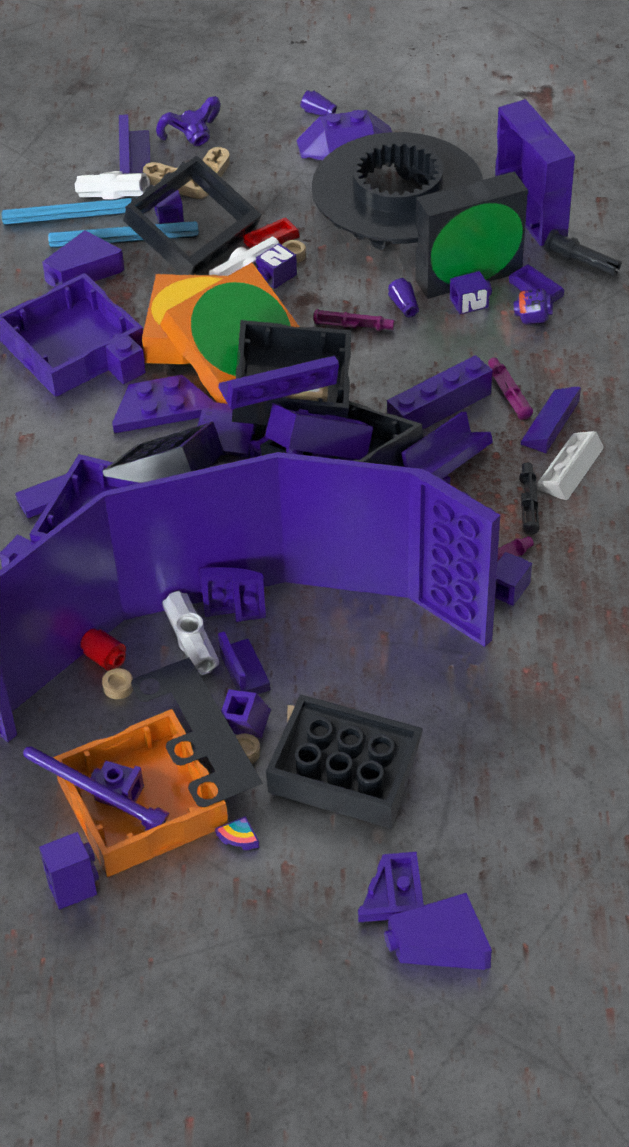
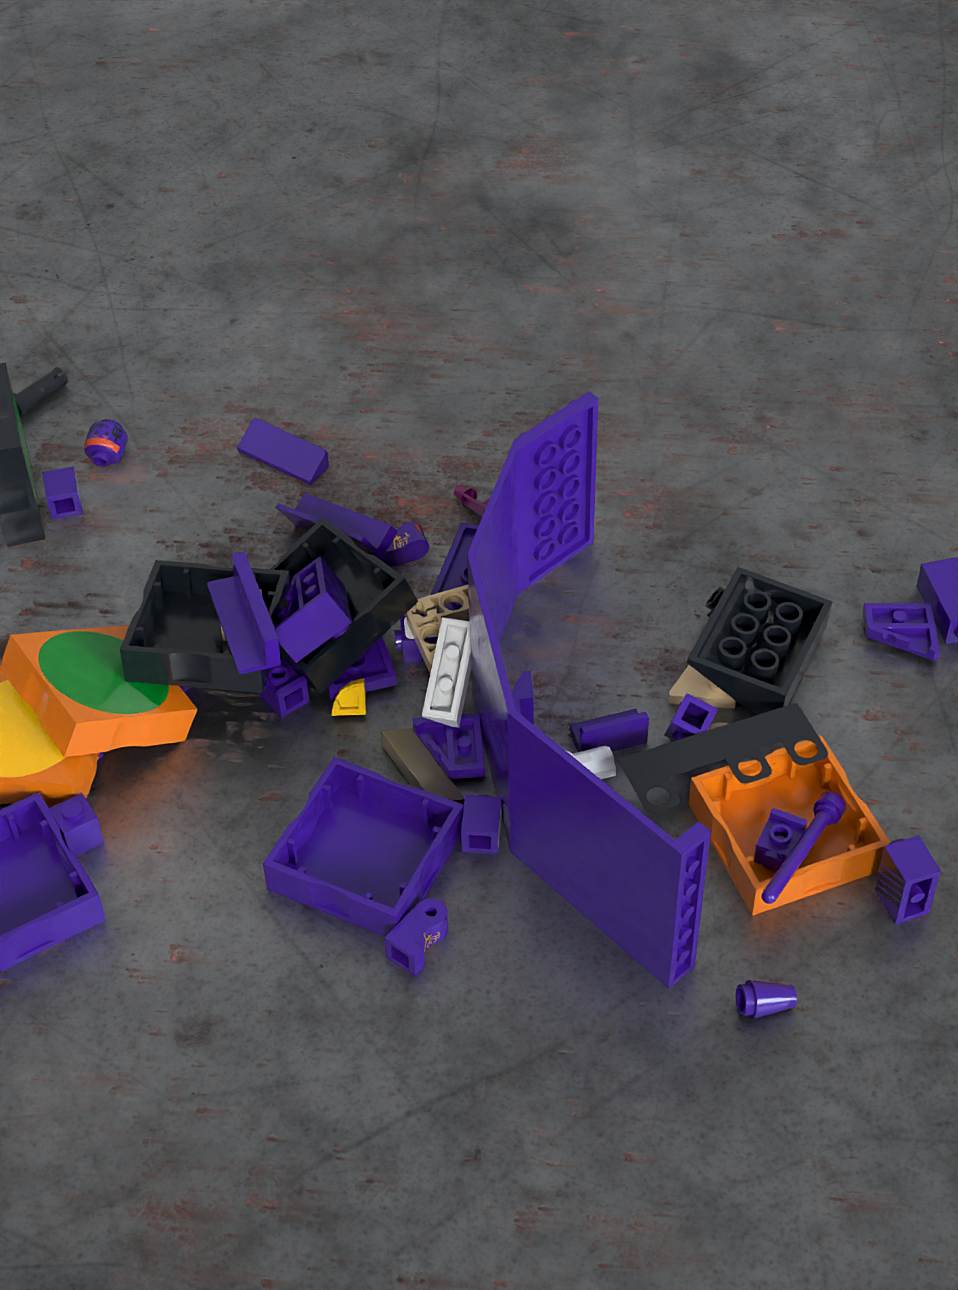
camera: 85 degrees left, 0 degrees up
dark purple tile [15,473,76,518] -> none
black slope [103,421,224,483] -> none
dark purple wing [112,375,214,434] -> none
dark purple slope [197,401,257,457] -> none
tile [215,816,259,850] -> none
magenta piece [313,309,395,332] -> none
dark purple brick [387,355,493,429] -> none
dark purple cone [388,278,419,318] -> none
magenta piece [488,357,533,420] -> none
dark purple tile [509,264,565,303] -> none
black piece [519,462,540,535] -> none
white slope [536,431,604,500] -> none

